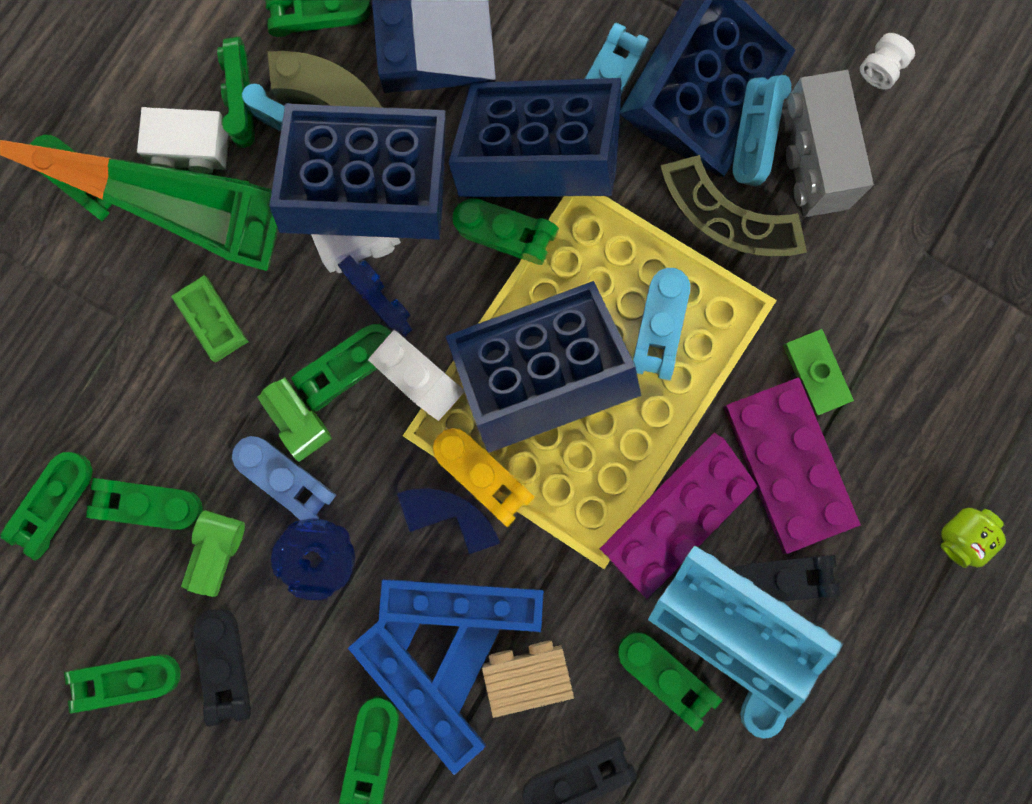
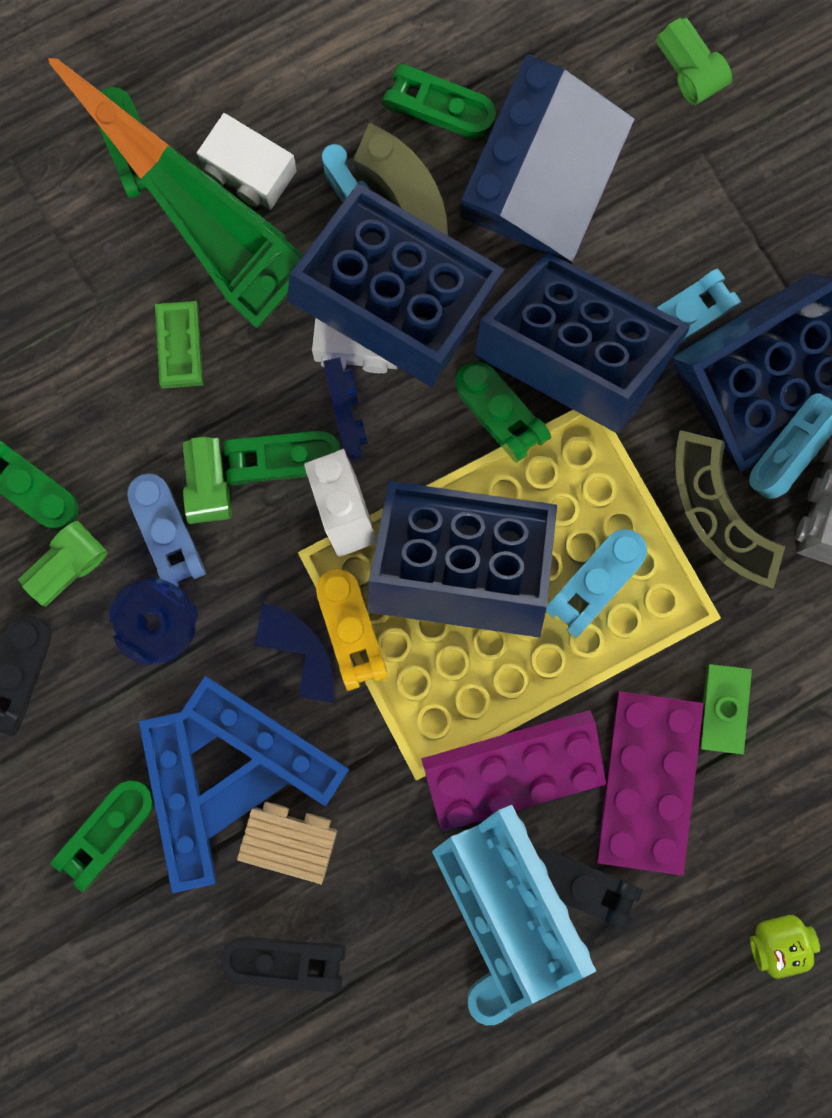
camera: 25 degrees right, 0 degrees up
green plate [217,36,255,148] -> none
green plate [617,632,723,732] -> none

